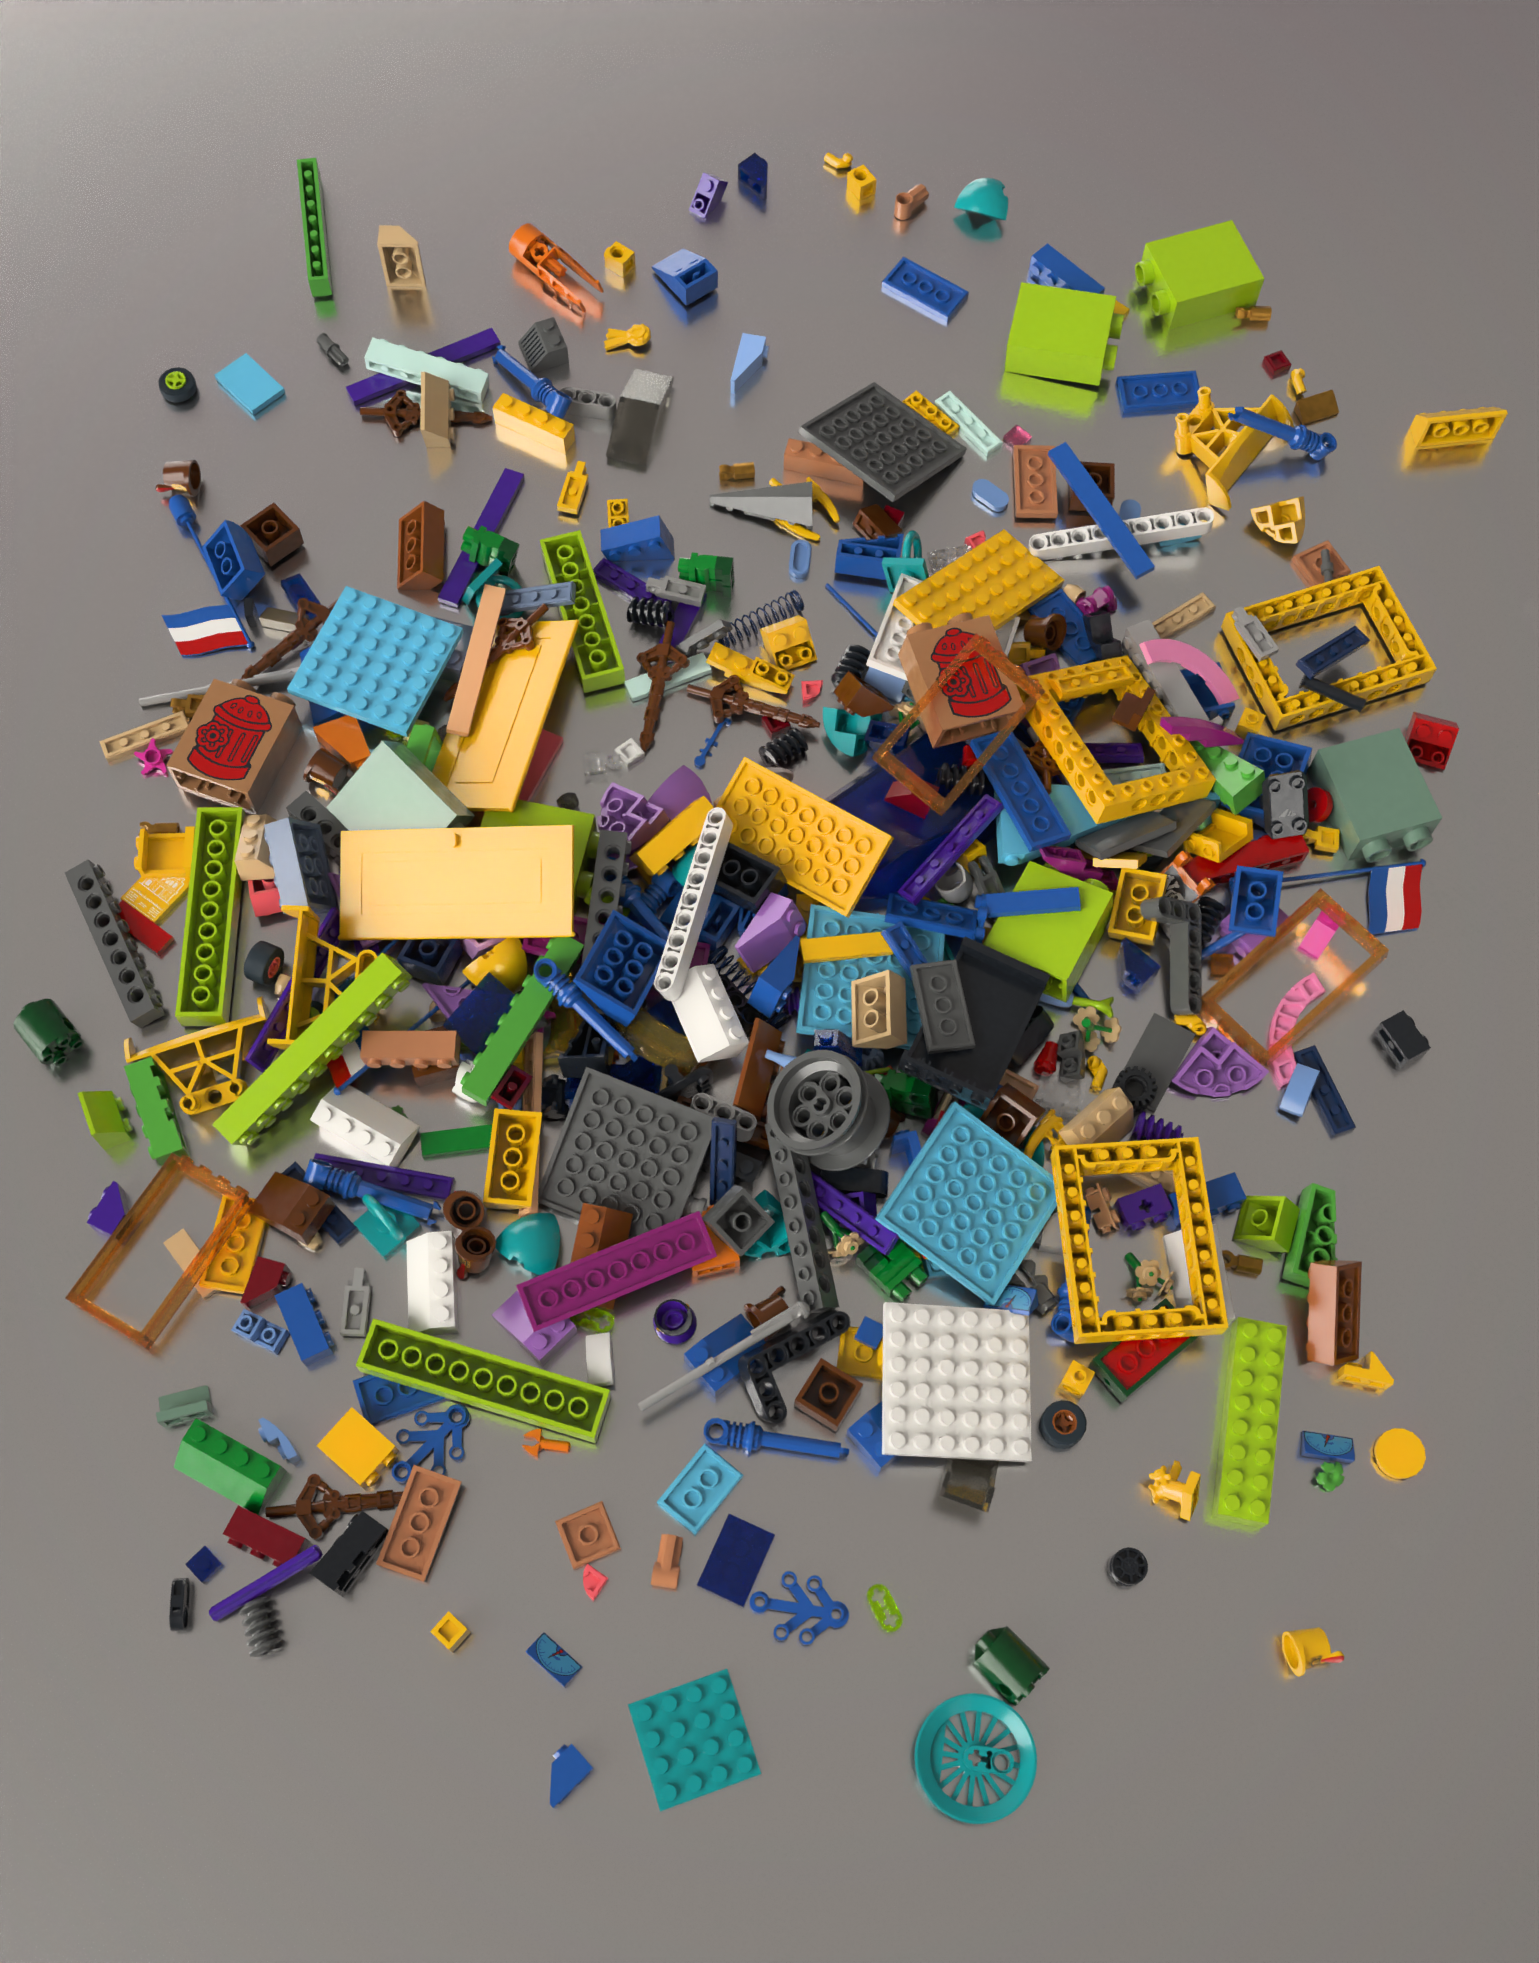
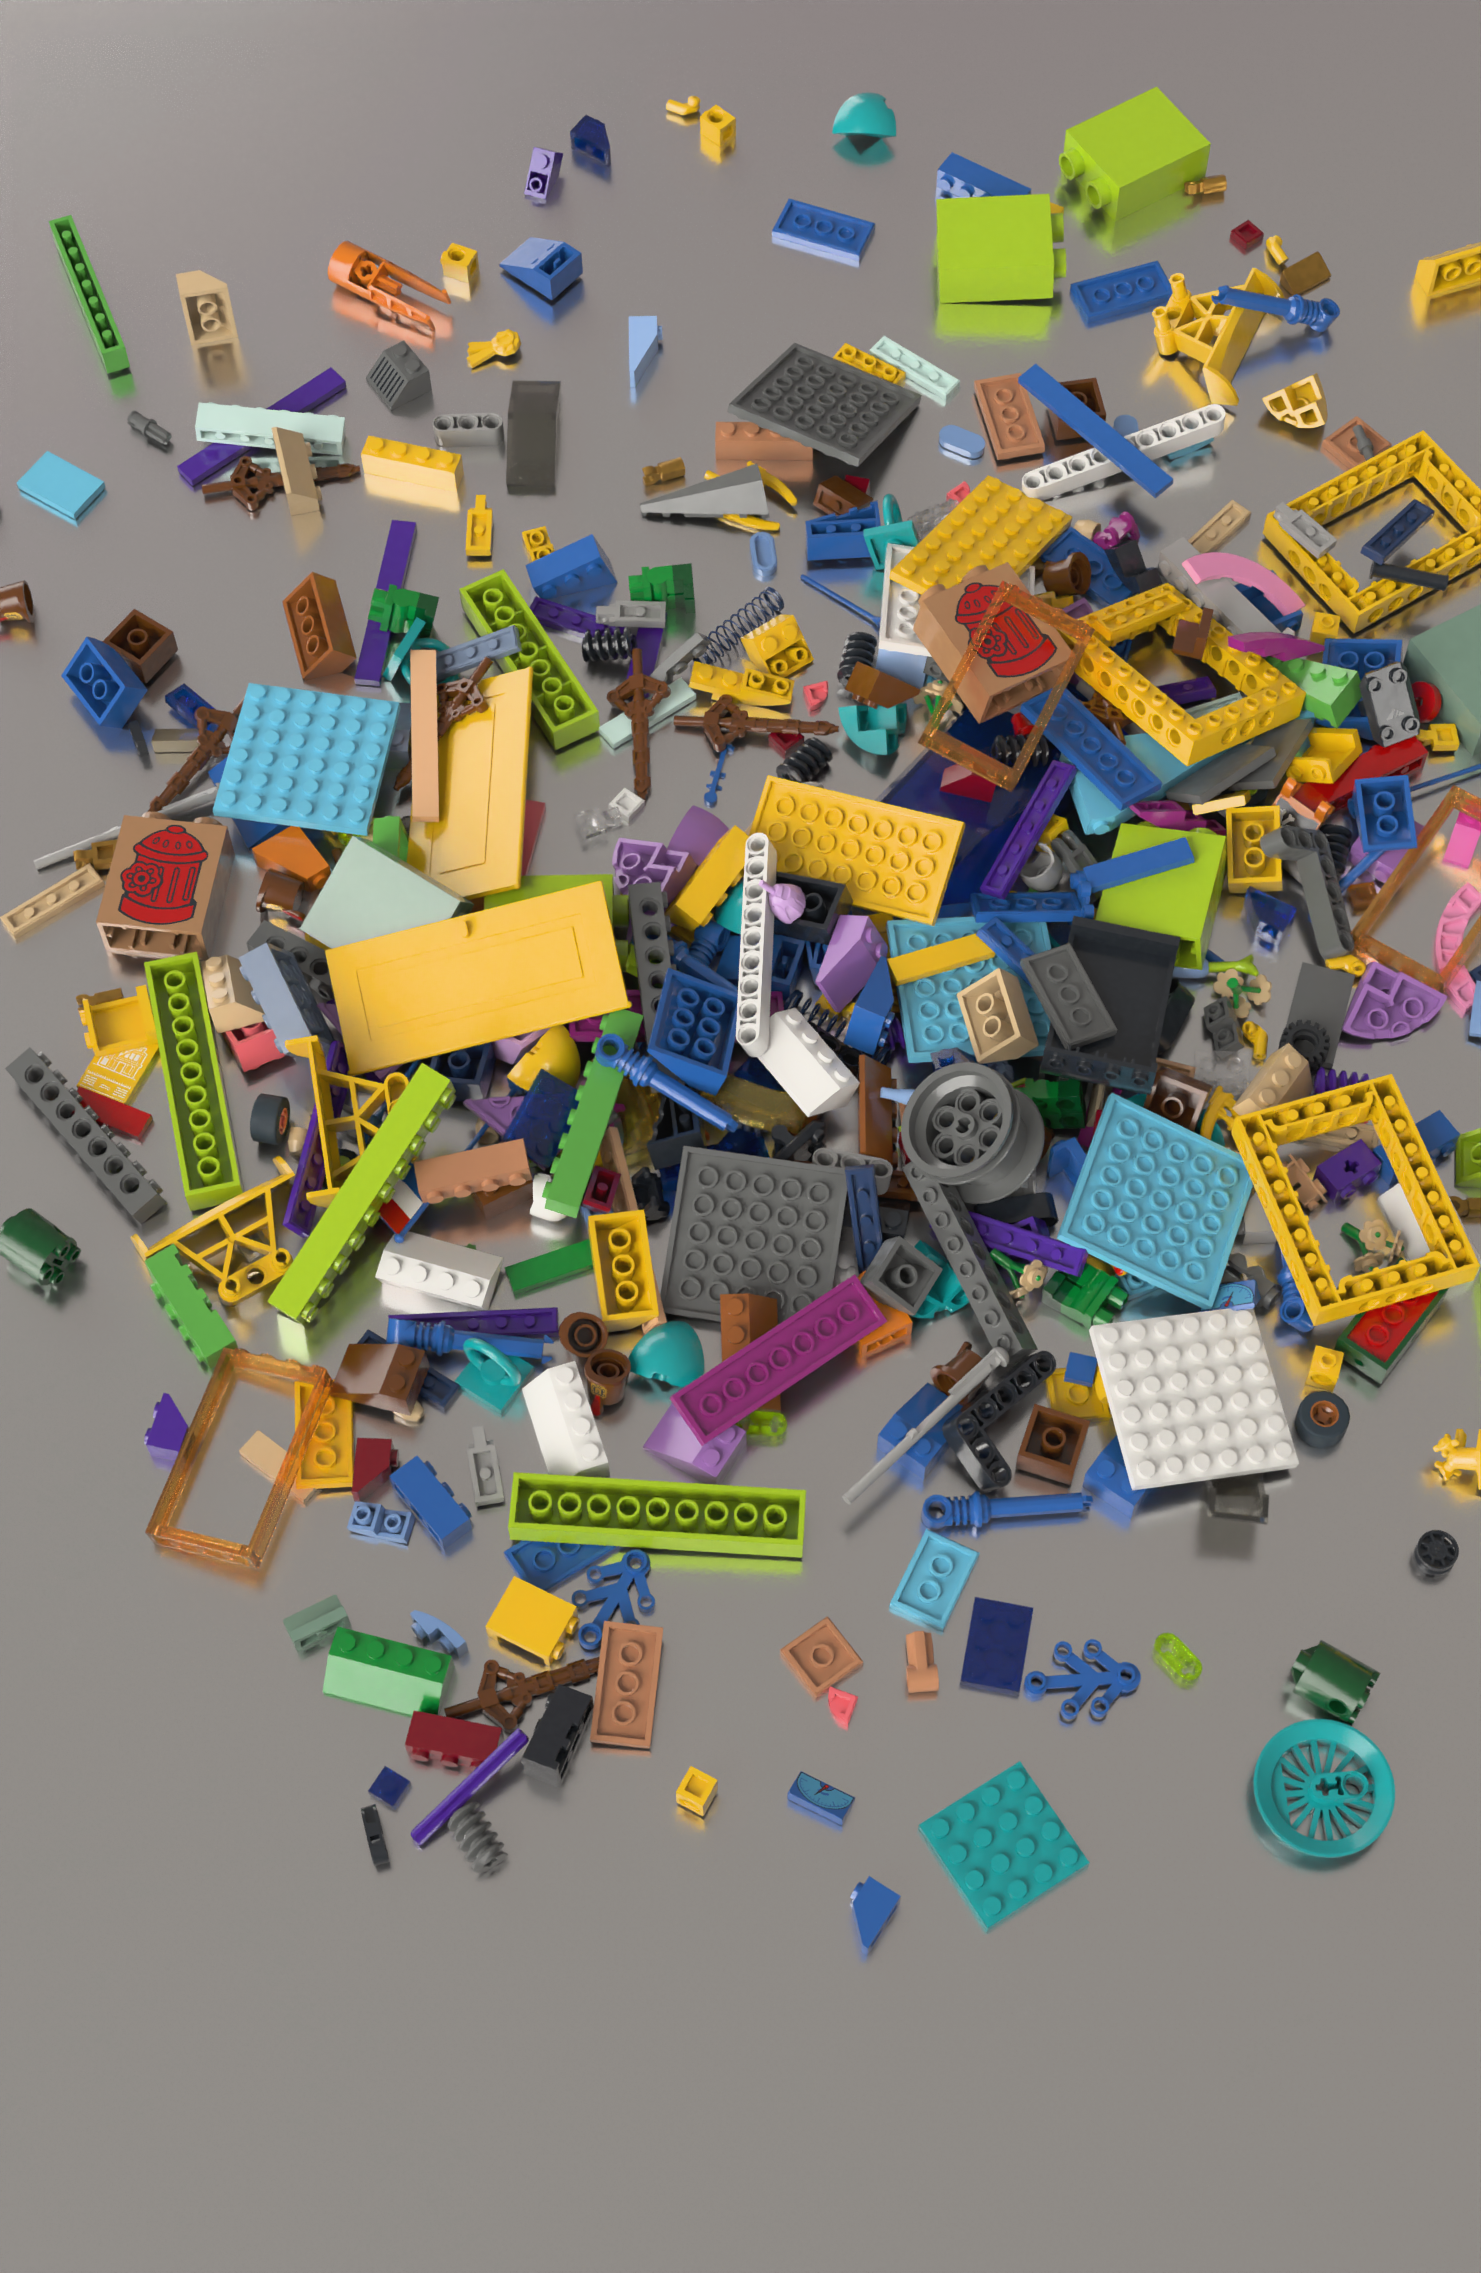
camera: 10 degrees left, 5 degrees down
lime slope [77,1091,133,1150] -> none
dark pink animal [134,738,173,776] -> none
flag [162,494,255,656] -> none
blue piece [492,345,573,419] -> none
orange bar [522,1428,571,1458] -> none
clear smoke tile [556,792,579,810] -> none
white slope [586,1332,614,1387] -> none
dark purple piece [653,1299,697,1344] -> none
clear blue slope [864,720,911,753] -> none
nougat piece [894,184,929,220] -> none
clear pink tile [1003,425,1032,448] -> none
red cone [1034,1041,1058,1077] -> none
none -> lavender piece [759,880,806,924]

